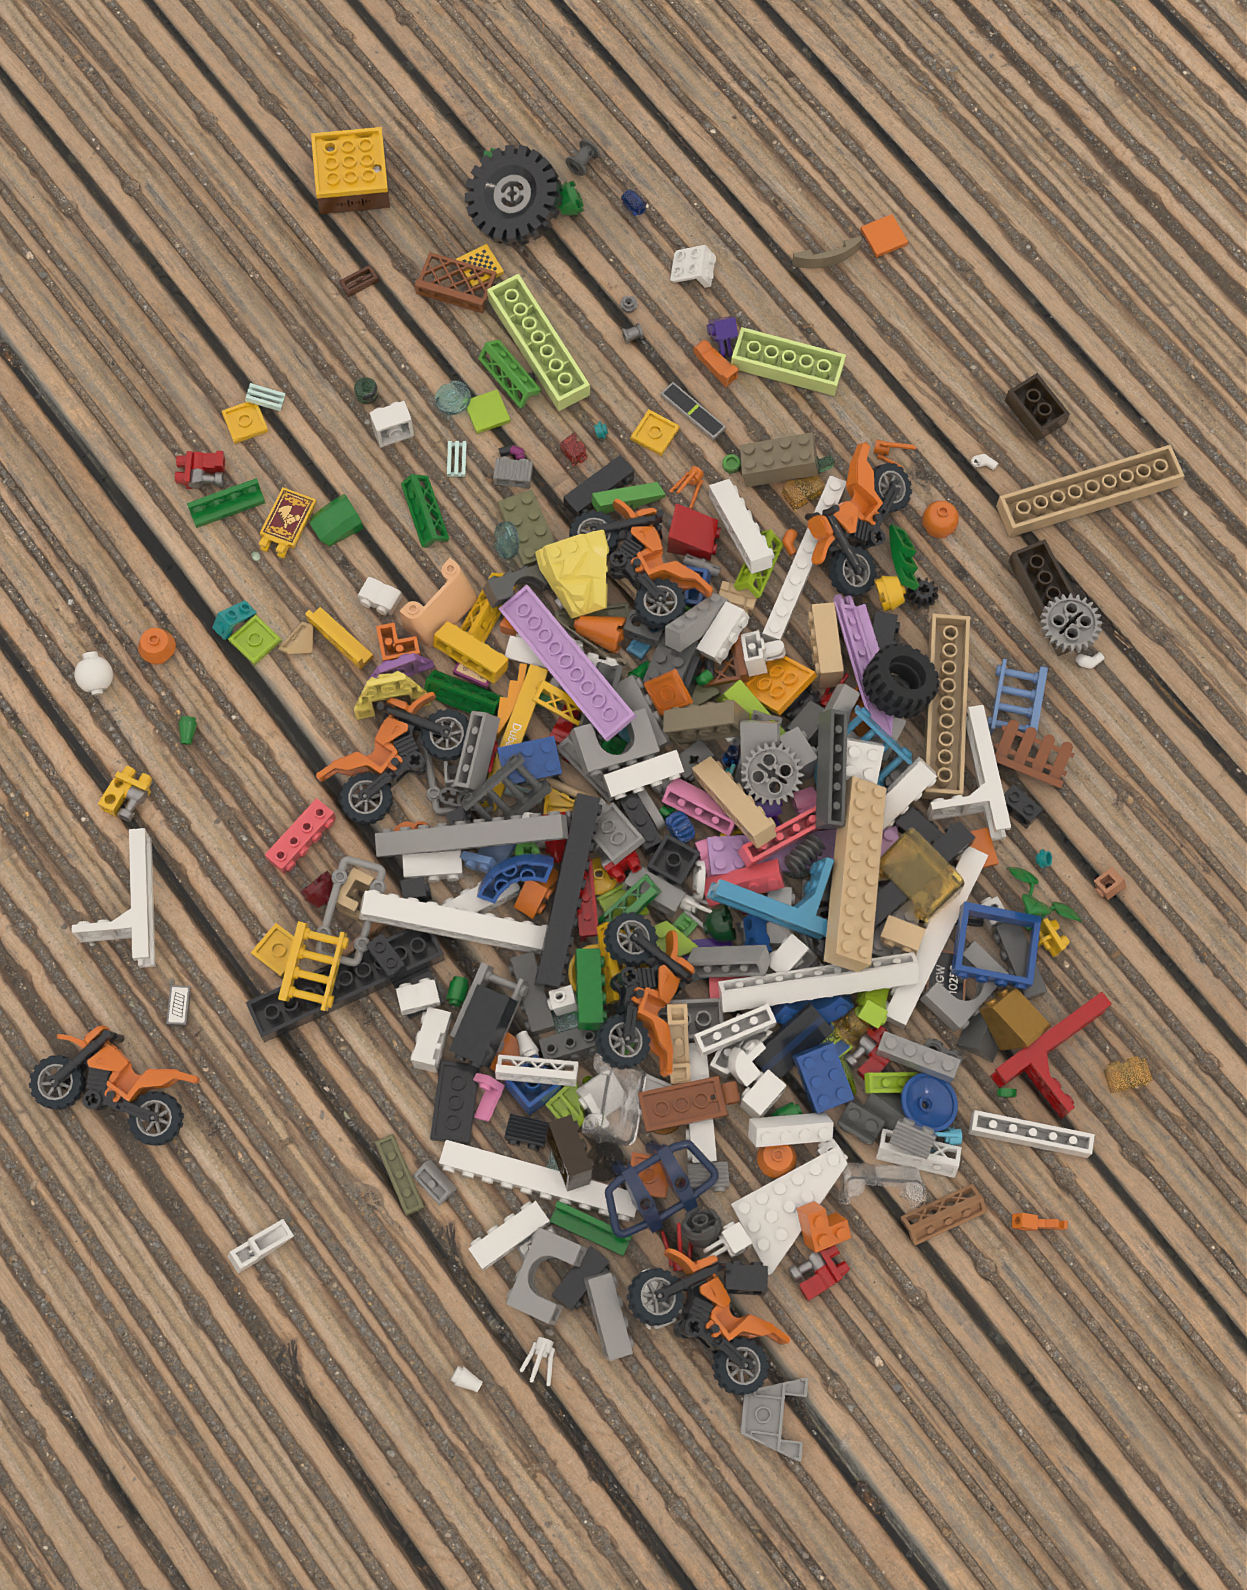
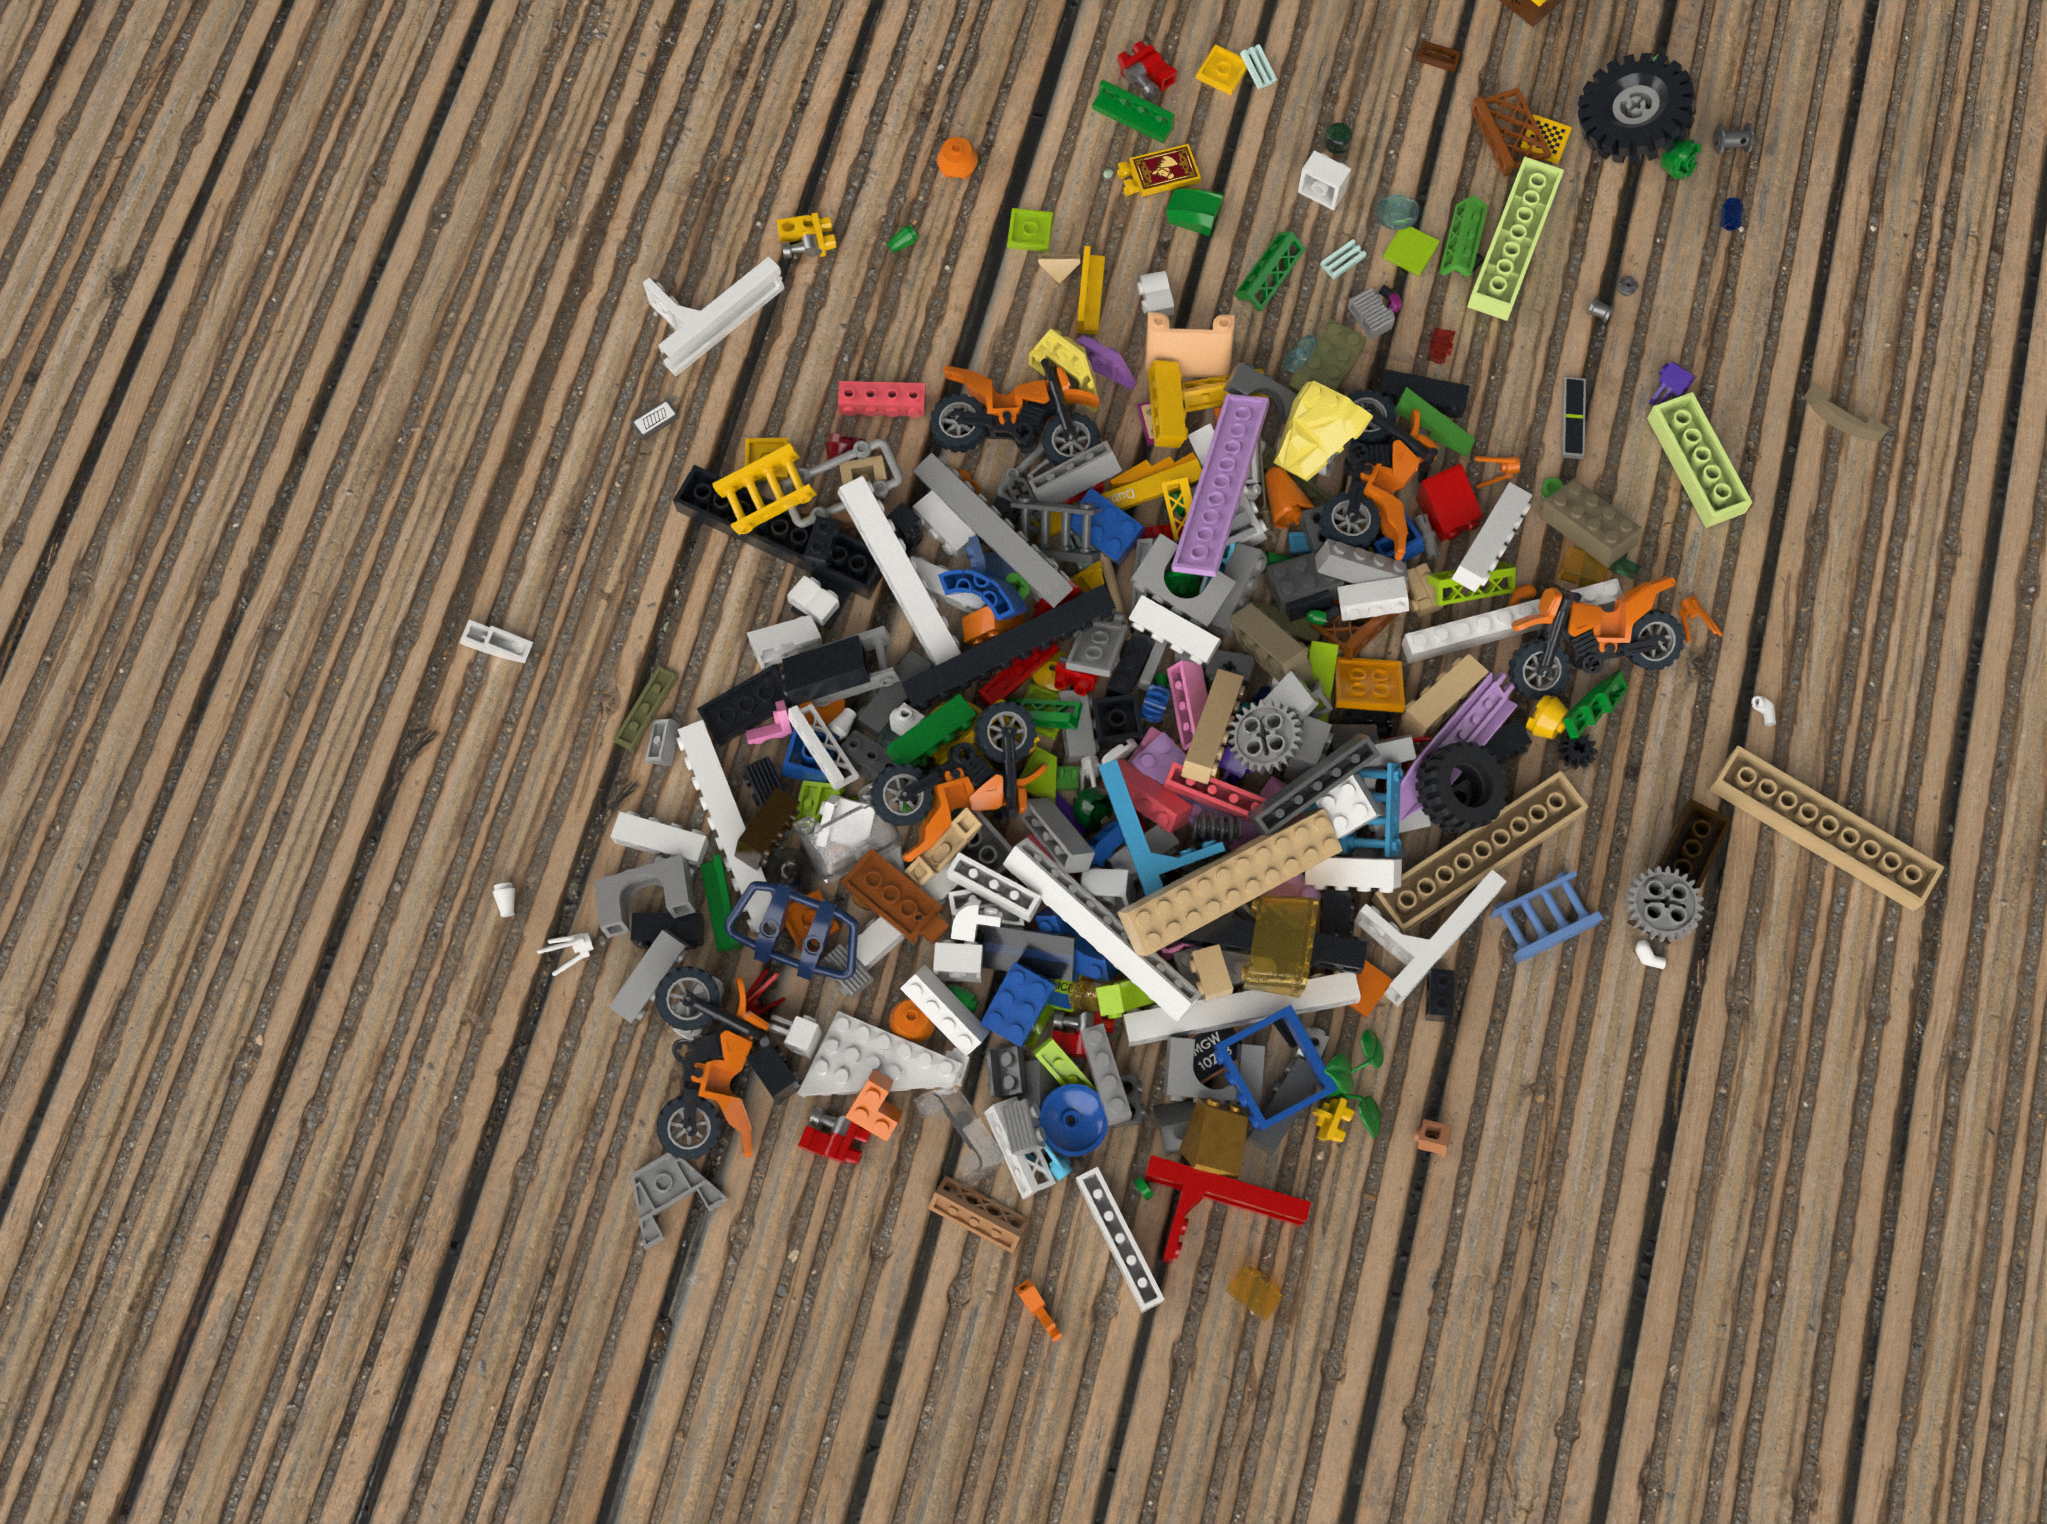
camera: 55 degrees right, 0 degrees up
piece [29,1025,200,1146] -> none
white brick [74,652,113,695] -> none
teal bracket [212,601,257,640] -> none
orange brick [376,623,421,662] -> none
green fence [424,670,503,716] -> none
green brick [446,976,469,1007] -> none
teal plate [594,421,609,439] -> none
yellow tile [630,409,680,457] -> none
orange tile [643,668,693,717] -> none
white bracket [670,245,716,288] -> none
dark grey cone [681,1207,722,1248] -> none
orange leg [693,339,739,387] -> none
white brick [741,631,786,677] -> none
orange tile [860,214,908,258] -> none
orange cylinder [922,500,959,538] -> none
dark orange fence [994,720,1075,788] -> none
dark brown brick [1005,373,1070,441] -> none
teal plate [1036,849,1052,868] -> none

